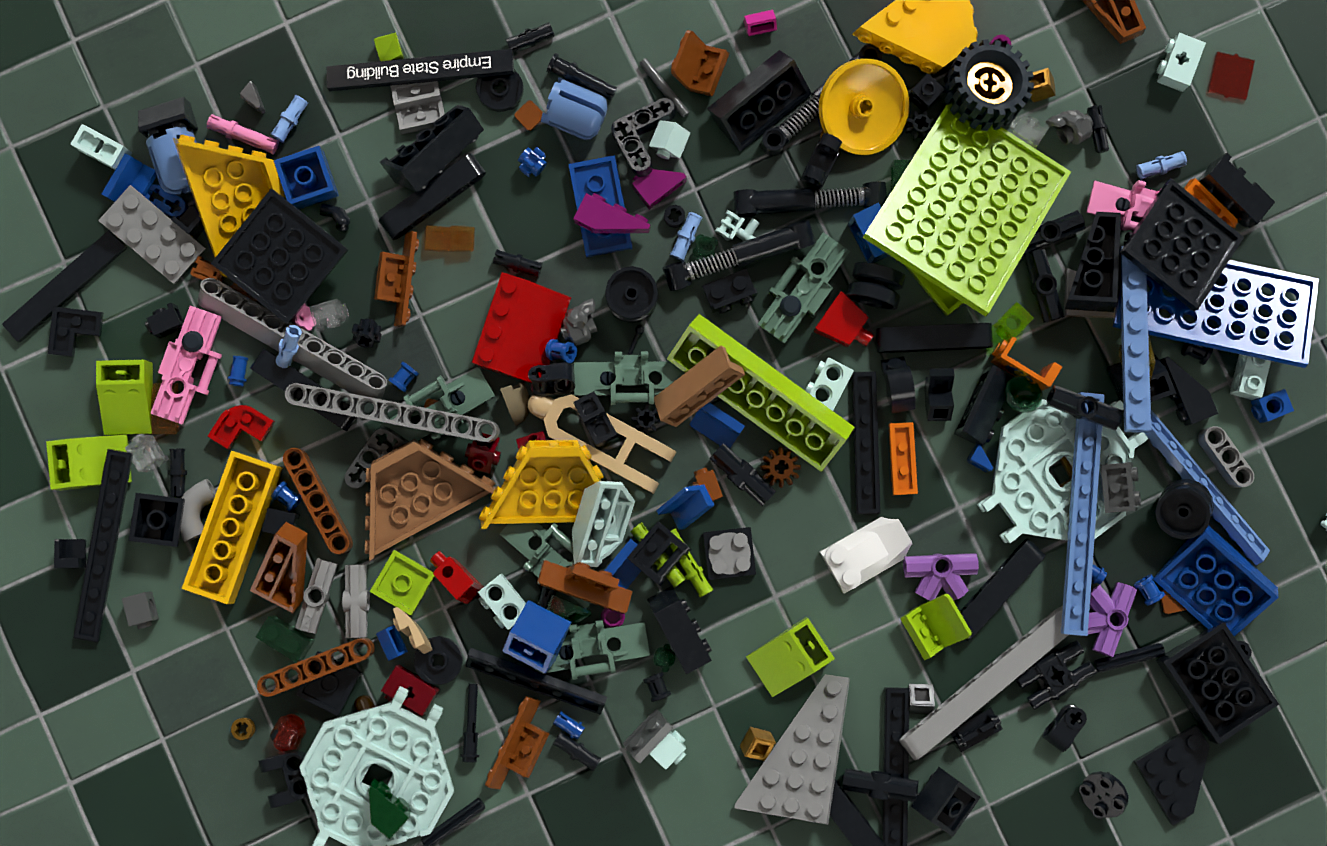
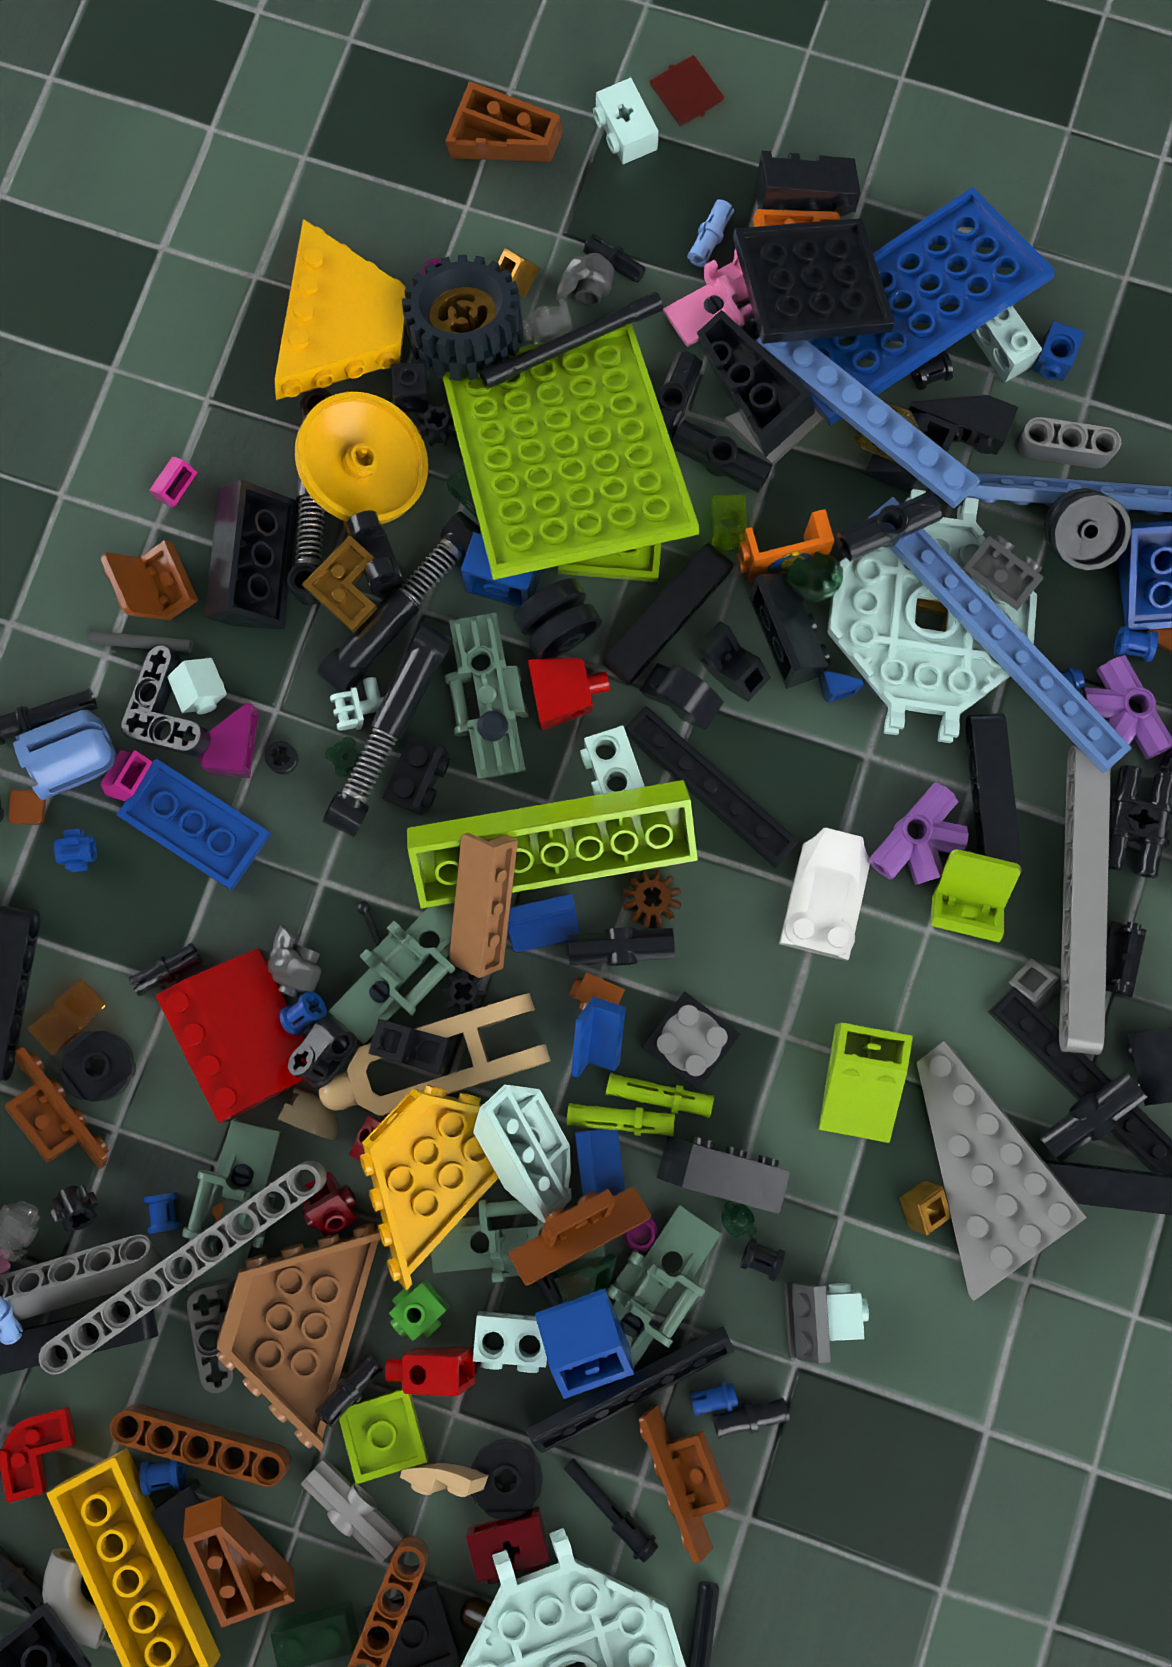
camera: 40 degrees left, 5 degrees down
light grey piece [295,558,338,634] -> none
blue piece [376,625,408,661] -> none
magenta slope [573,193,651,234] -> none
black wheel [605,266,658,323] -> none
black plate [627,521,692,586] -> none
light blue pin [670,212,702,261] -> none
orange plate [888,422,918,495] -> none
none -> black plate [60,1031,136,1102]
none -> dark pink piece [100,750,152,801]
none -> pearl gold plate [302,535,377,633]
none -> black pin [315,1354,383,1428]
none -> bright green brick [389,1279,449,1341]
none -> black piece [479,292,663,390]

